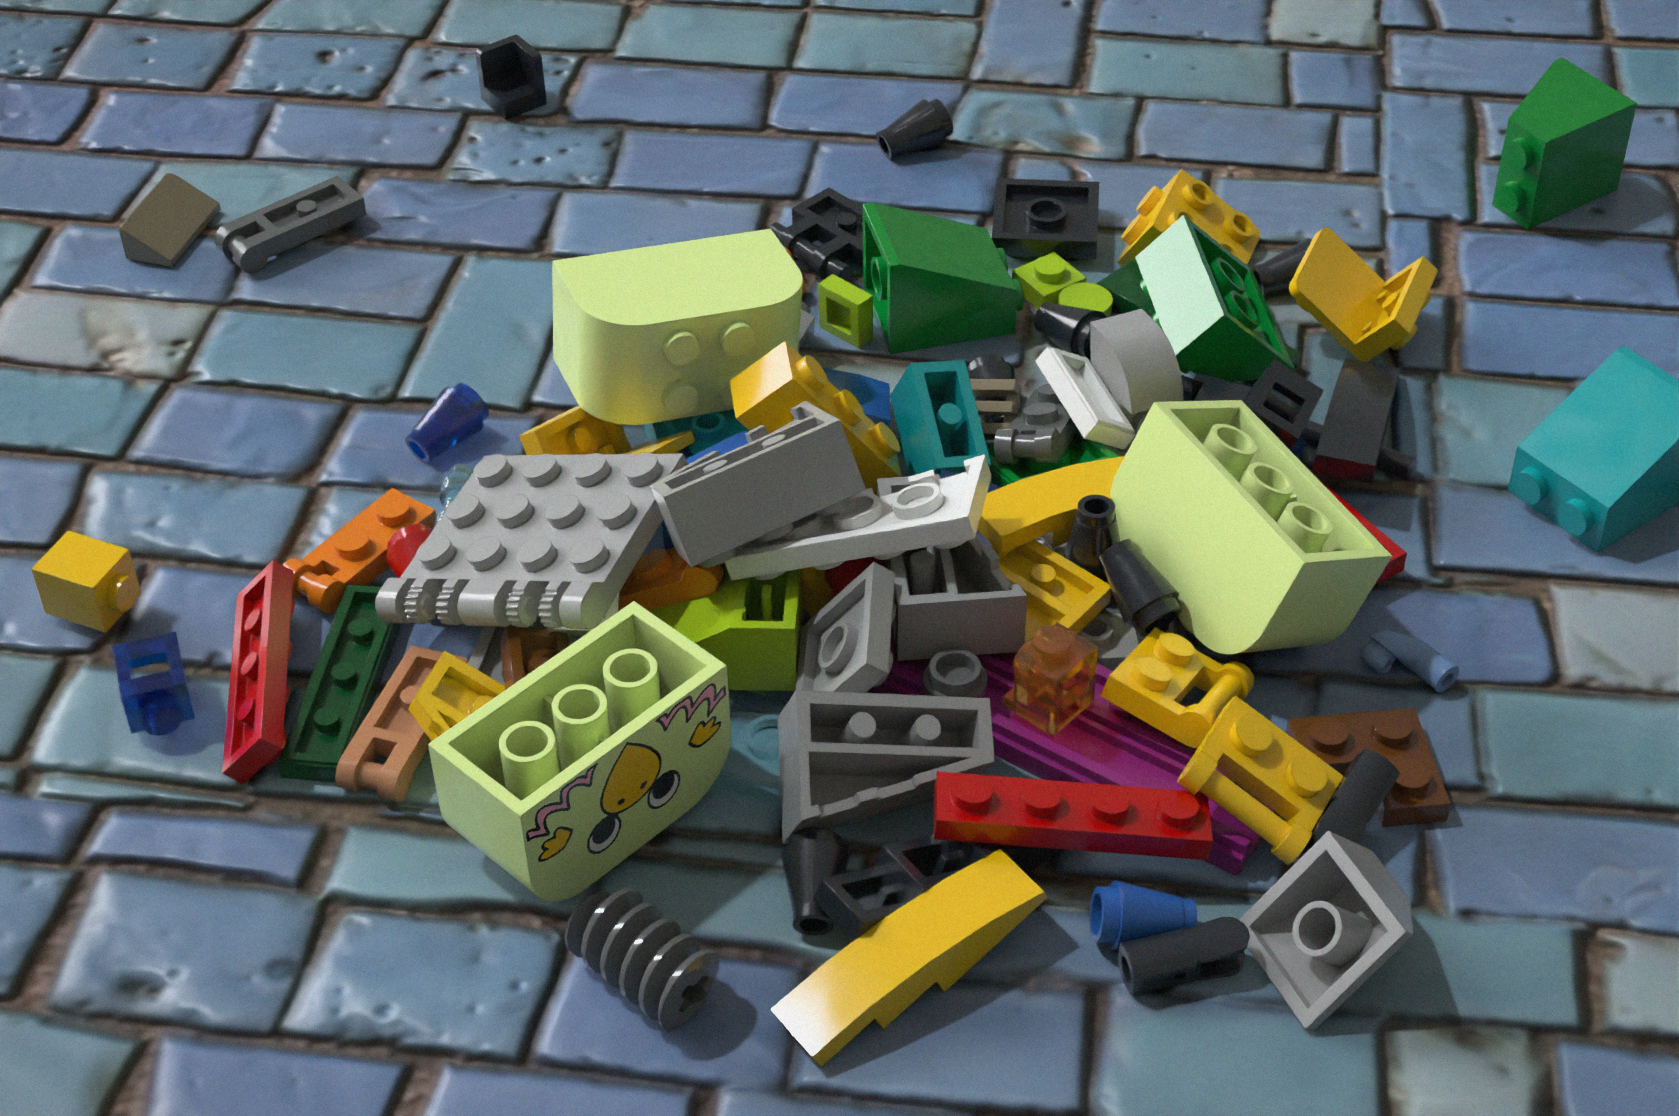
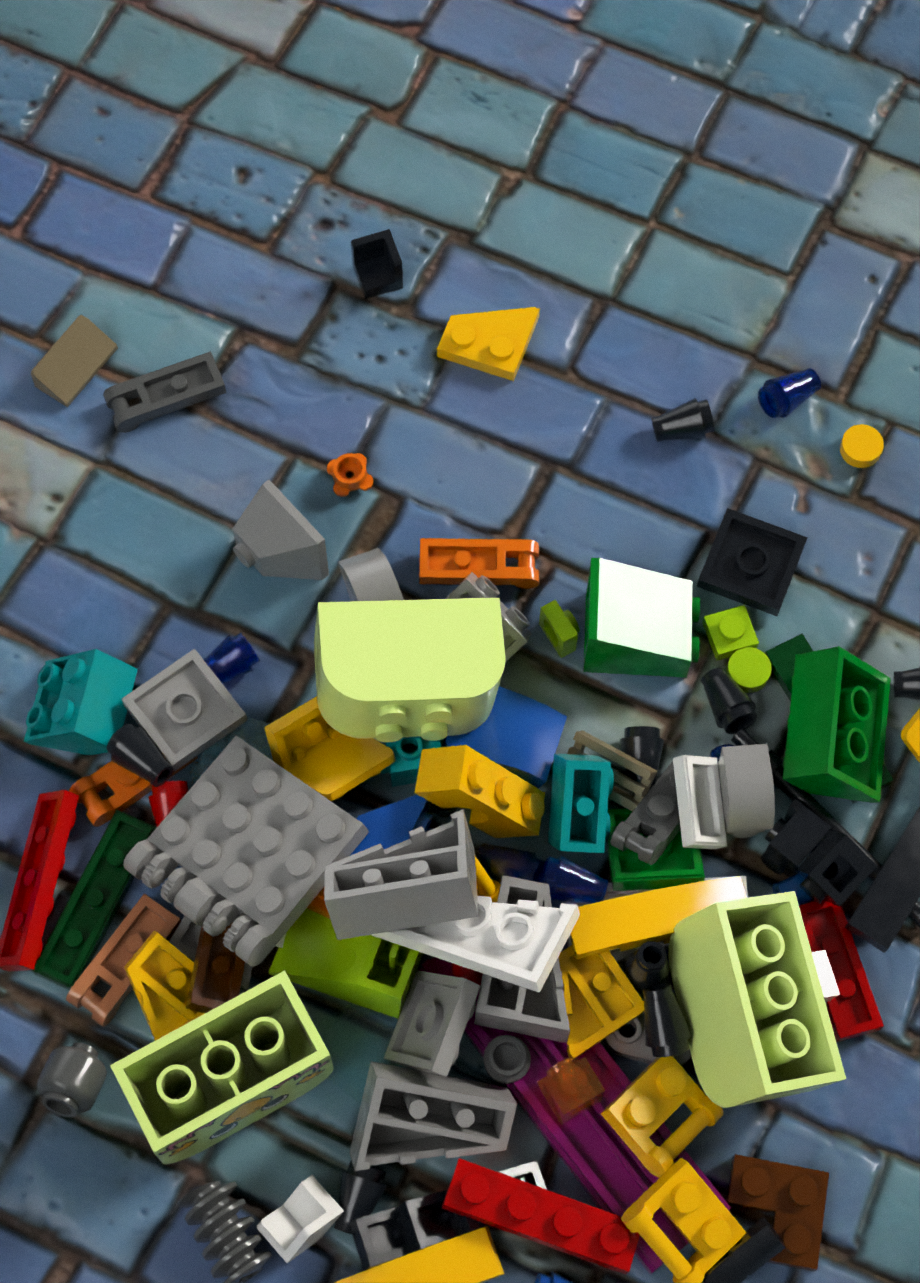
camera: 15 degrees right, 25 degrees up
black plate [768,187,863,282] -> none
yellow bracket [1117,169,1261,266] -> none
medium blue arm [1360,629,1459,693] -> none
none -> teal slope [23,649,138,755]
none -> dark grey head [37,1042,107,1117]
none -> black cone [107,724,174,787]
none -> light grey plate [121,648,247,772]
none -> light grey slope [232,480,329,580]
none -> white panel [257,1175,344,1263]
none -> orange plate [327,453,374,497]
none -> yellow wing [437,307,540,381]
none -> clear blue cone [758,368,821,418]
none -> yellow tile [840,424,884,468]

